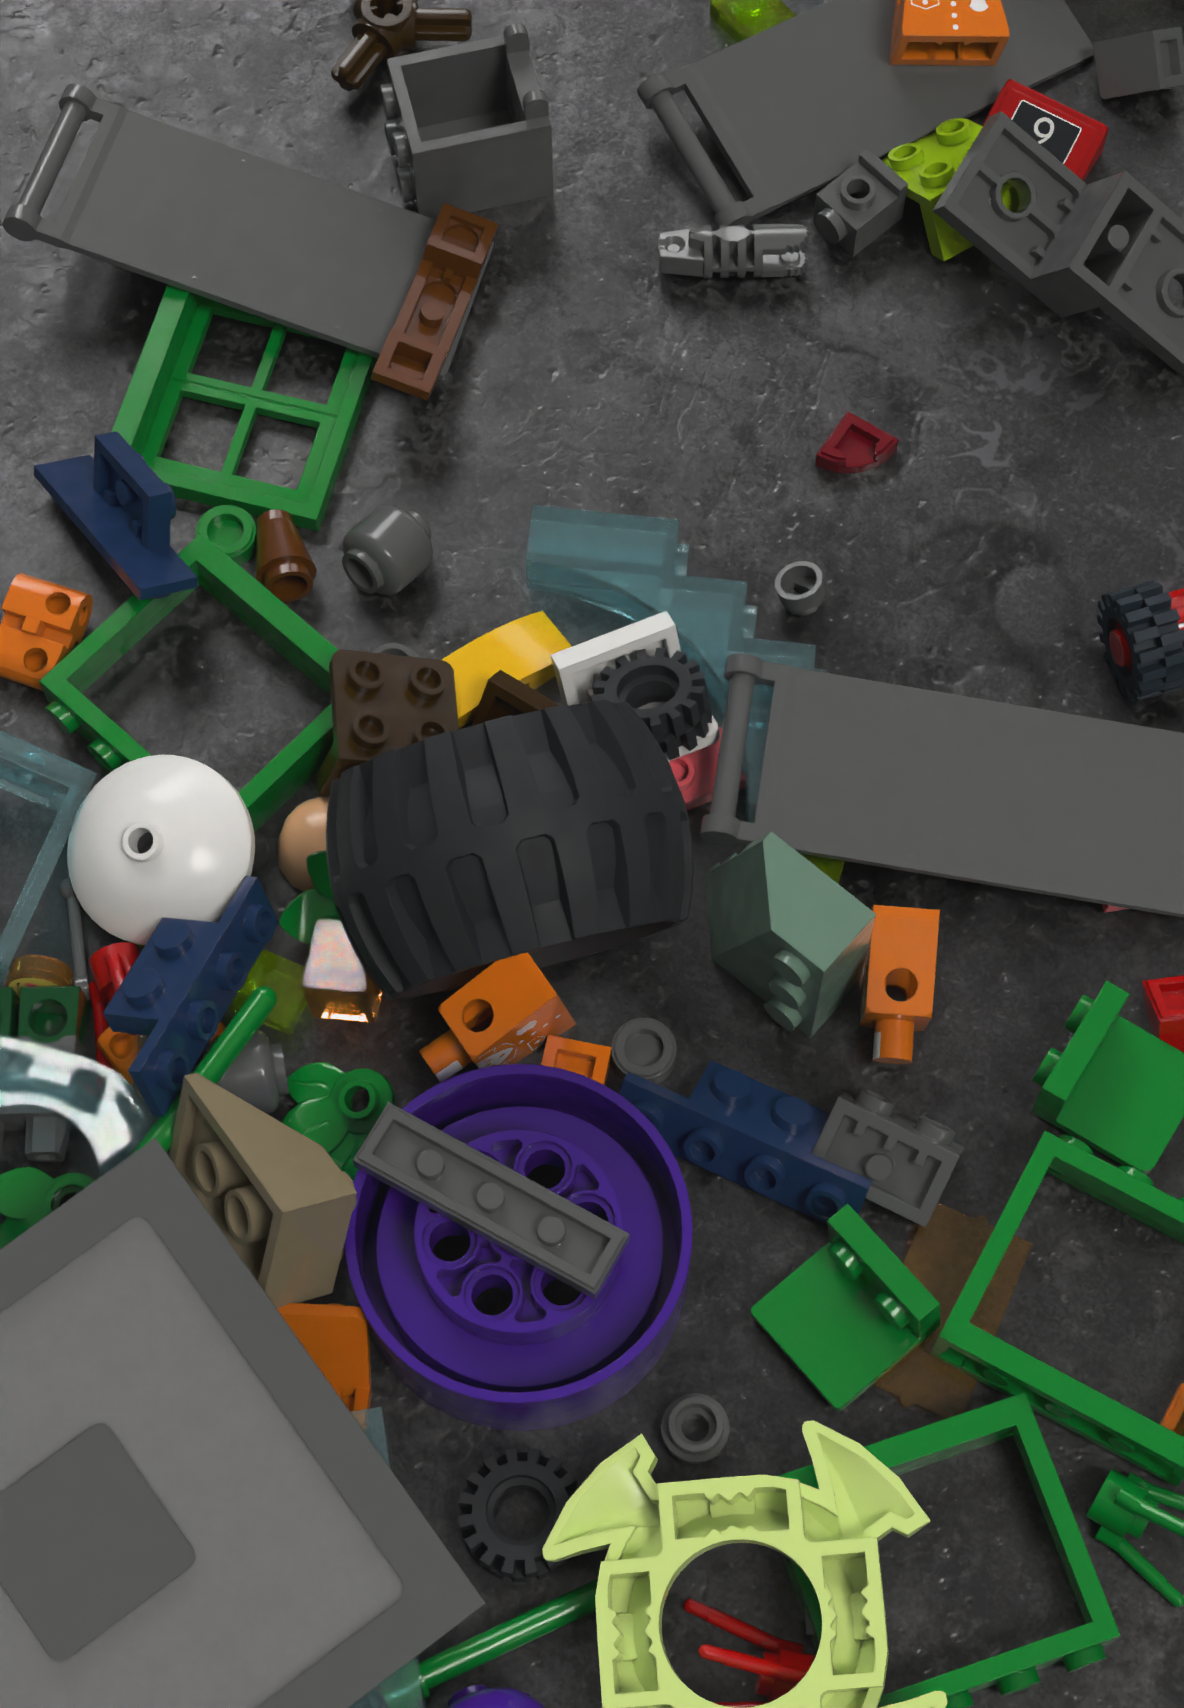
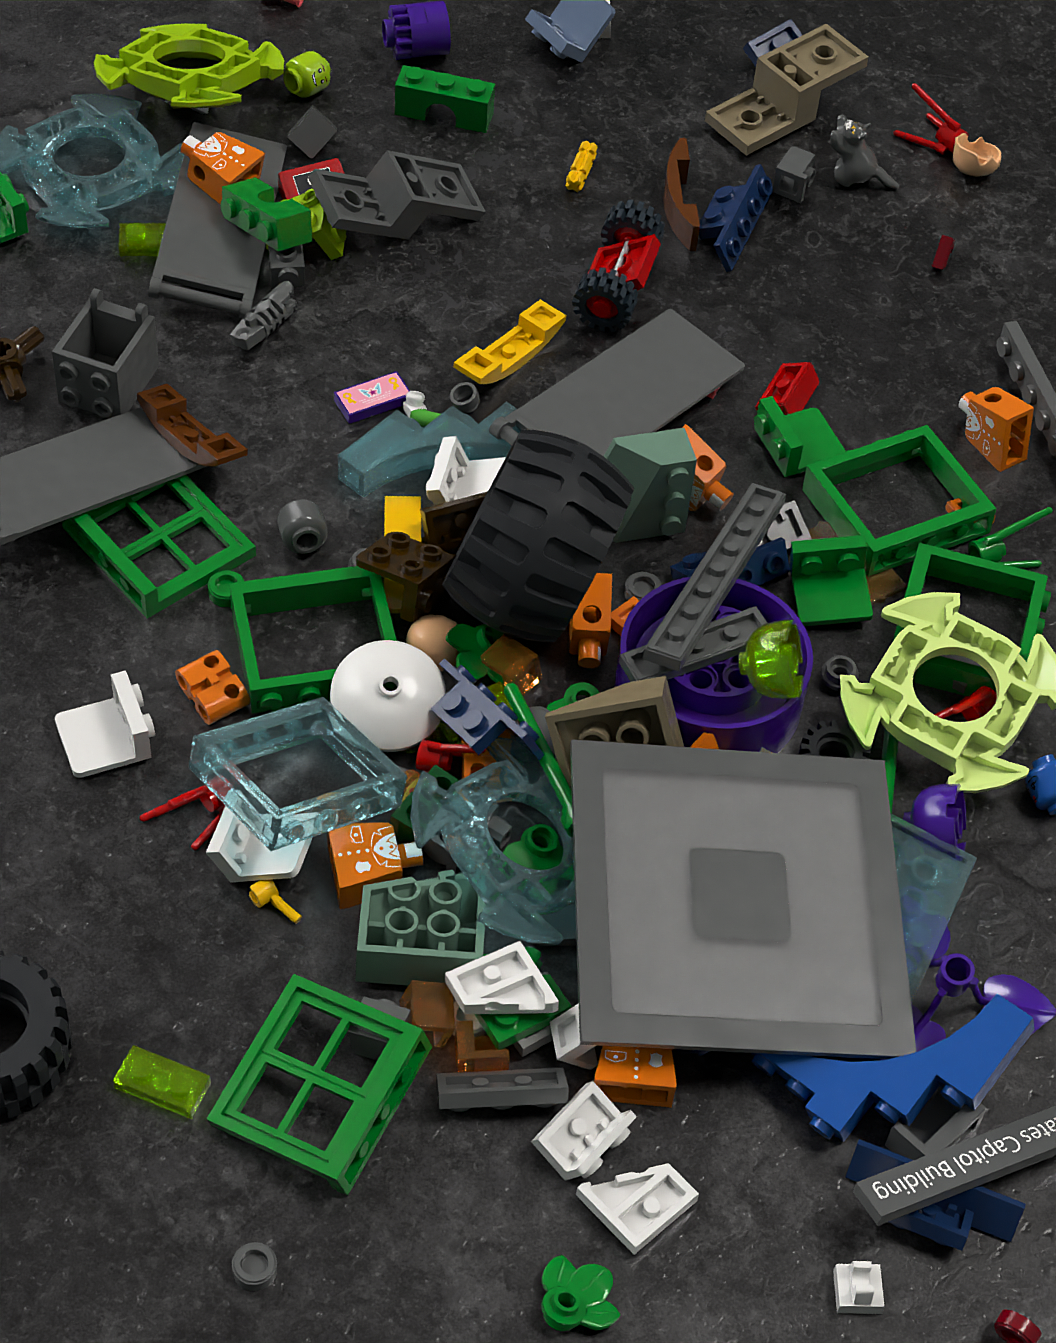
camera: 60 degrees left, 15 degrees down
dark blue bracket [34,431,198,600] -> none
reddish brown cone [256,509,317,603] -> none
black tyre [591,648,712,760] -> none
dark red tile [815,411,899,473] -> none
none -> green arch [220,177,312,251]
none -> tile [334,371,410,424]
none -> arm [403,391,447,432]
none -> yellow slope [453,299,567,384]
none -> dark grey tile [643,483,786,672]
none -> clear neon green cylinder [739,620,803,699]

